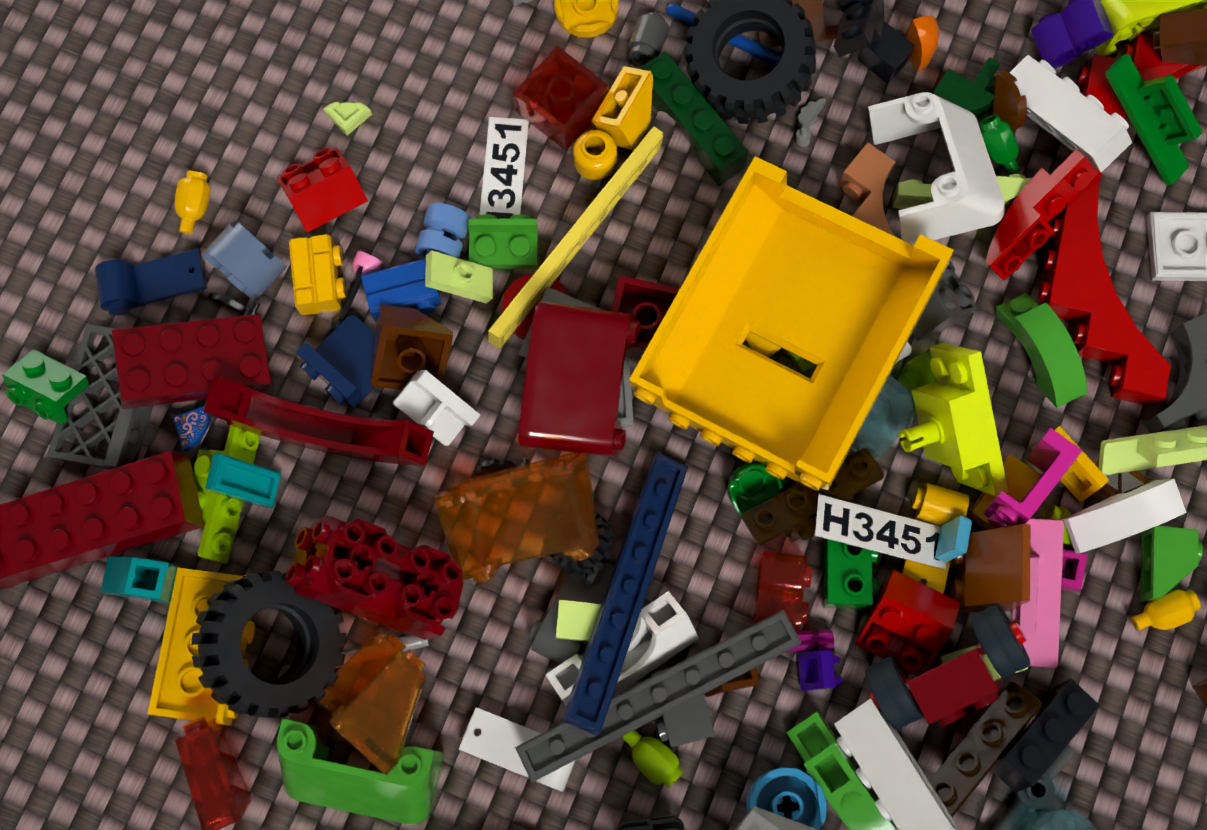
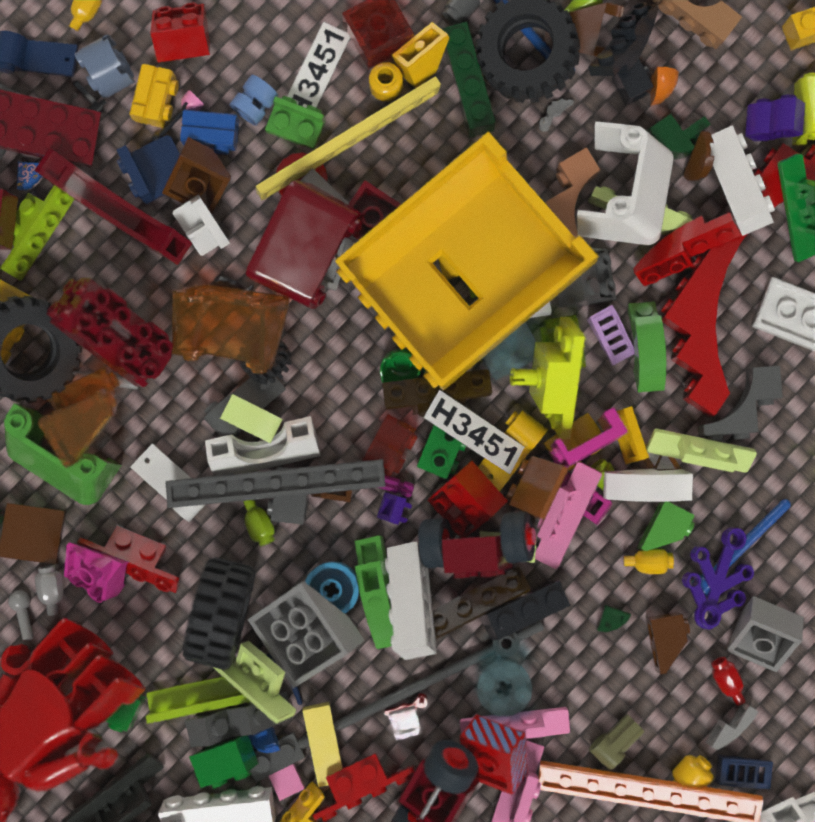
camera: 20 degrees right, 10 degrees up
teal tile [205,454,282,508] -> none
yellowish green plate [425,250,493,304] -> none
dark blue tile [562,452,688,736] -> none
medium azure tile [935,515,972,562] -> none
green plant [979,114,1021,175] -> none
none -> lavender slope [587,305,634,366]
none -> dark green tile [596,604,631,632]

